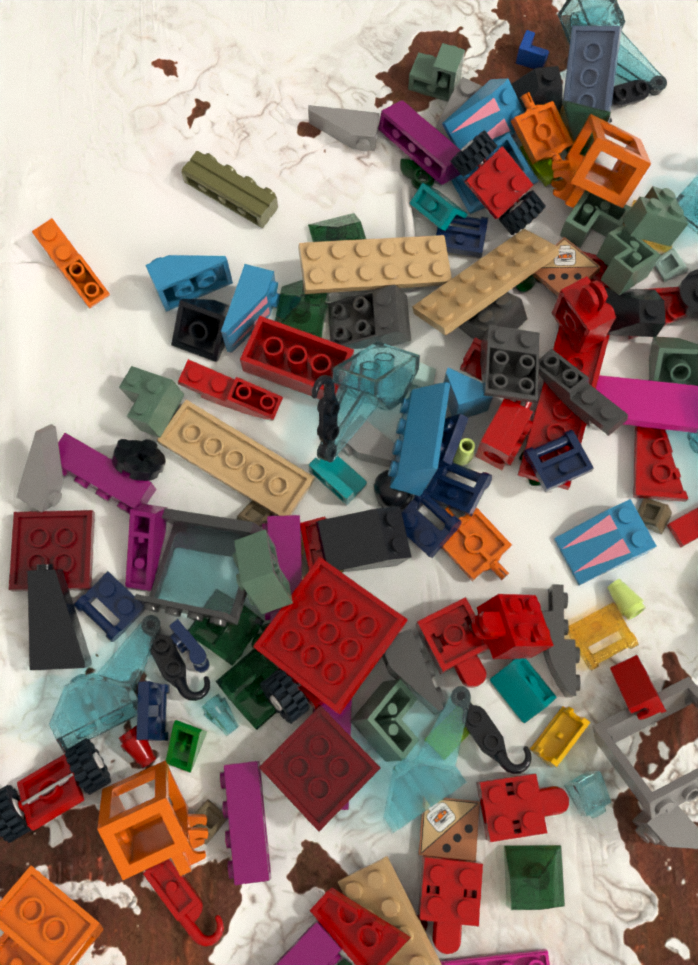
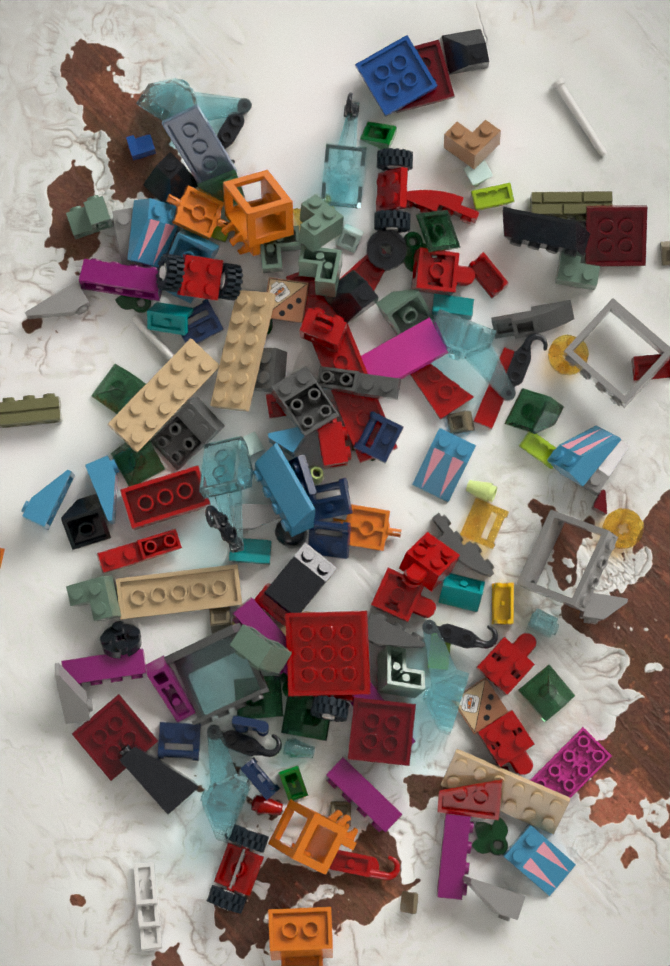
camera: 45 degrees left, 10 degrees up
red hinge [610,655,666,720] -> none

